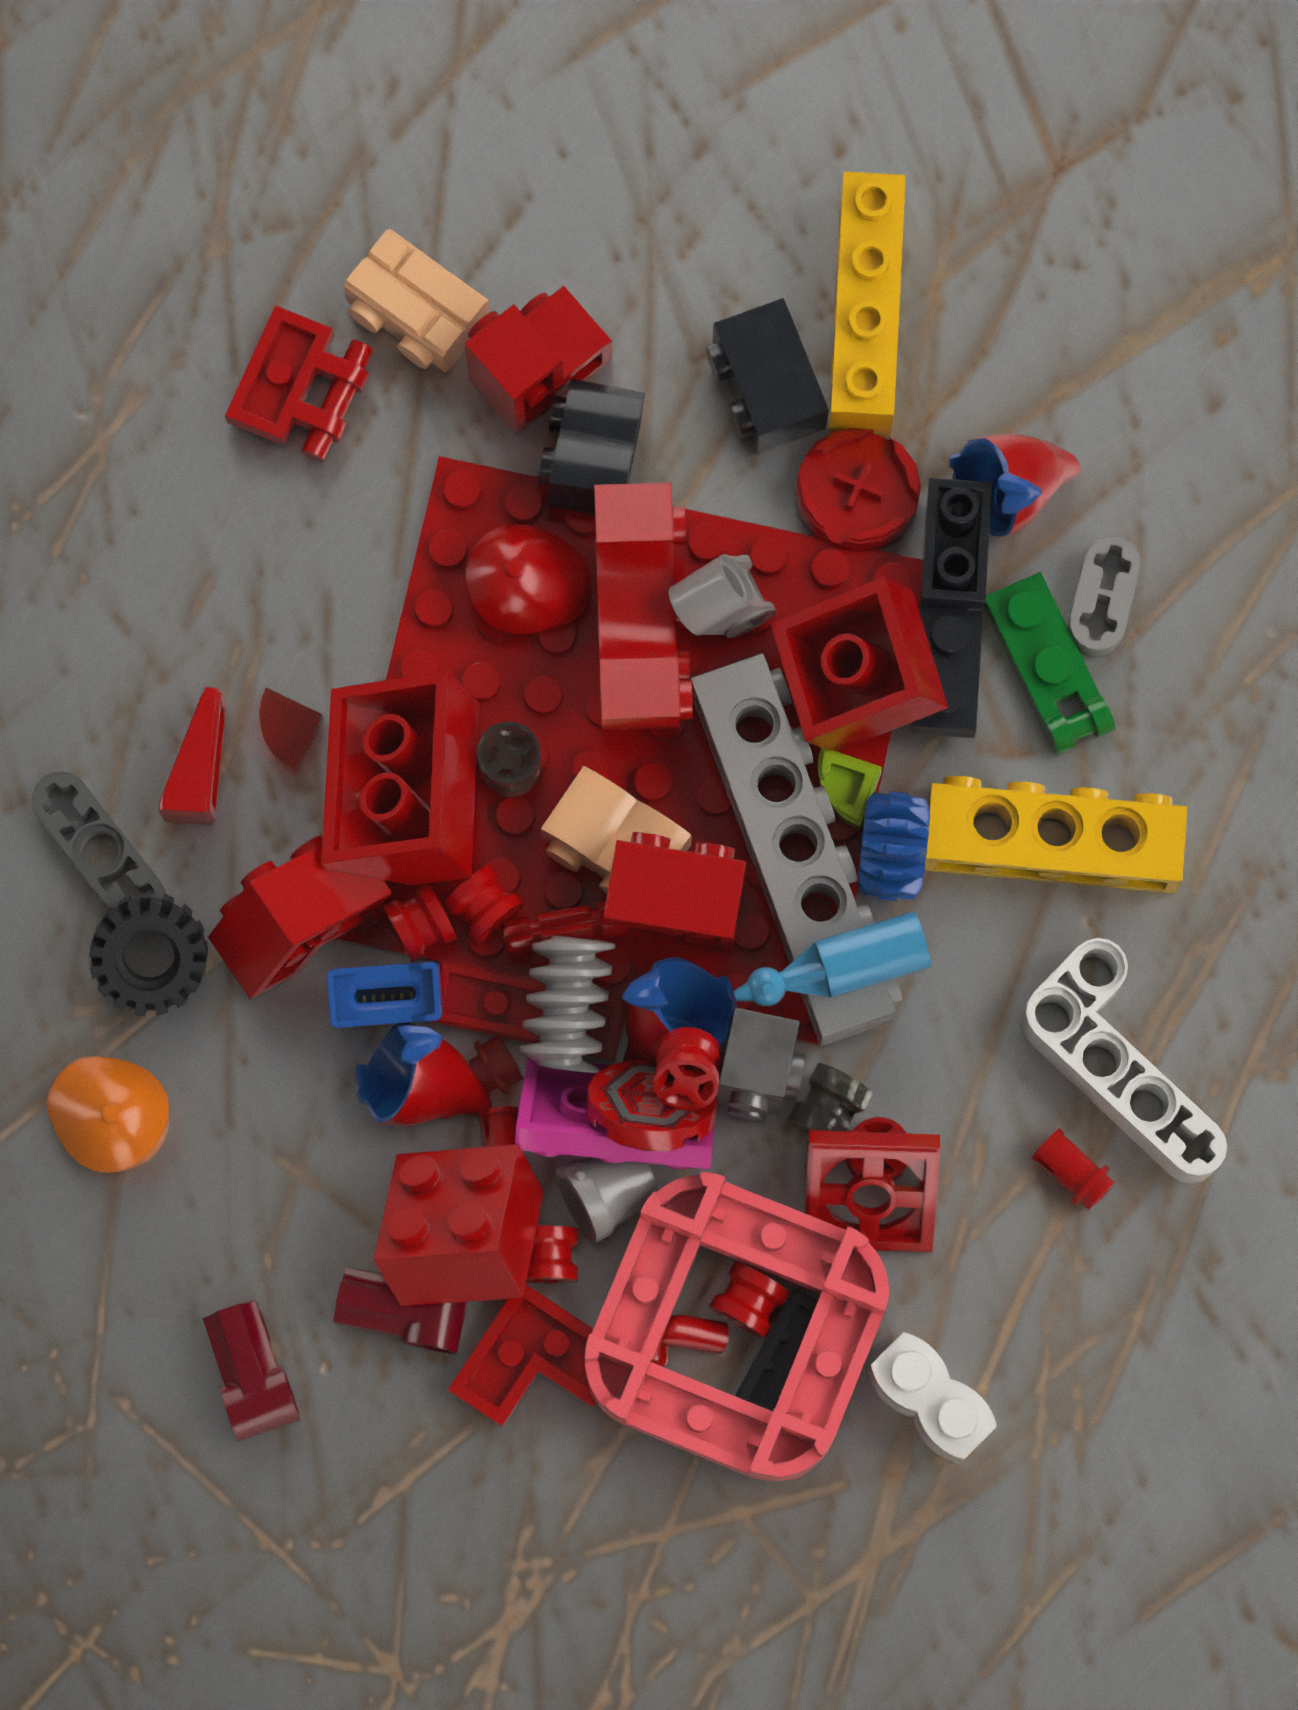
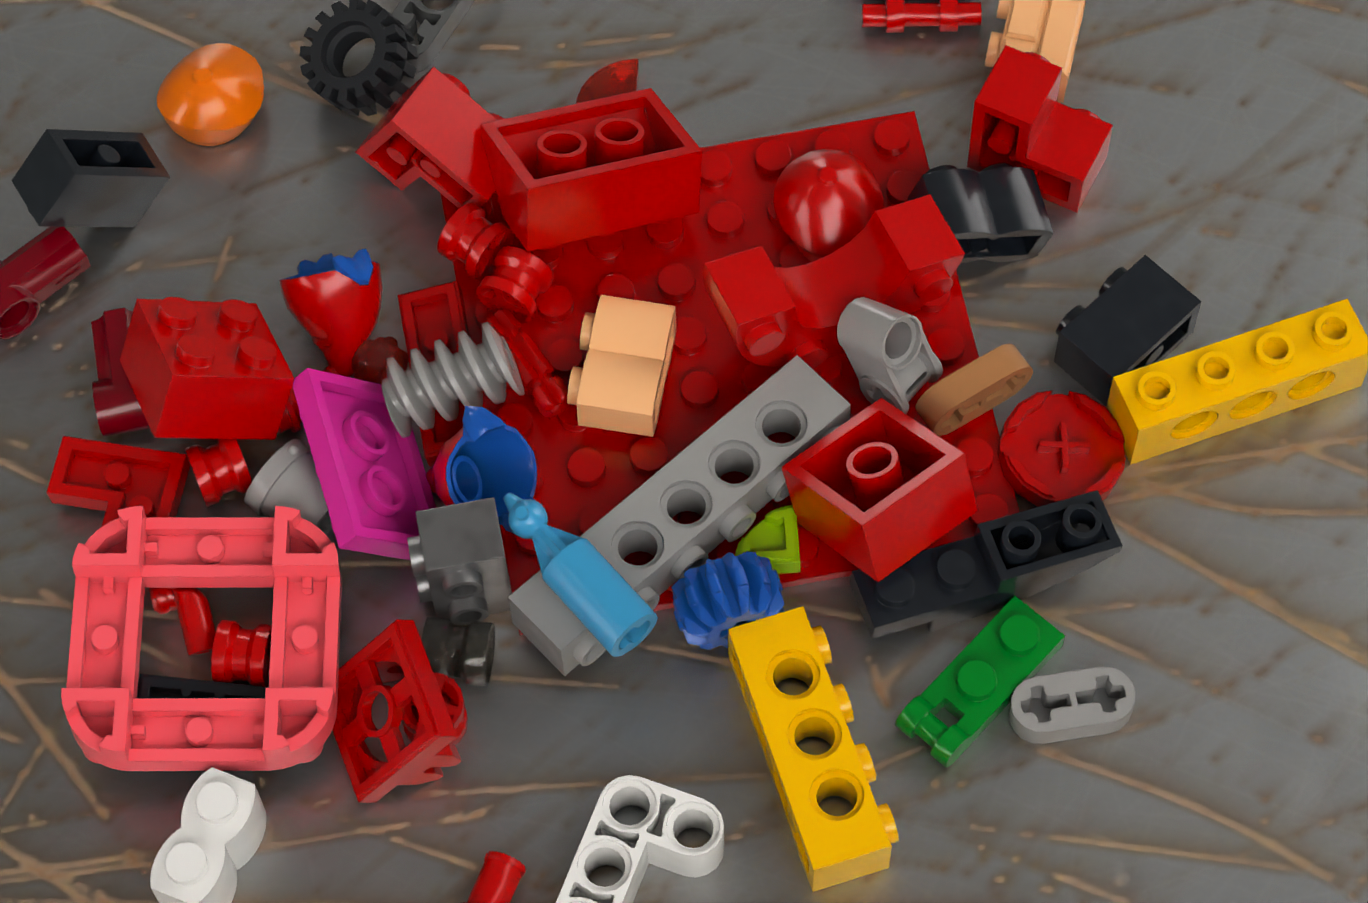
camera: 70 degrees right, 15 degrees down
red slope [158,687,227,825] -> none
blue piece [327,961,443,1028] -> none
clear smoke wheel [477,722,542,797] -> none
red tile [586,1059,717,1151] -> none
red brick [603,832,746,949] -> none
red wheel [653,1027,722,1111] -> none
hat [949,434,1081,537] -> none
none -> black brick [12,129,170,227]
none -> medium nougat beam [915,343,1033,436]

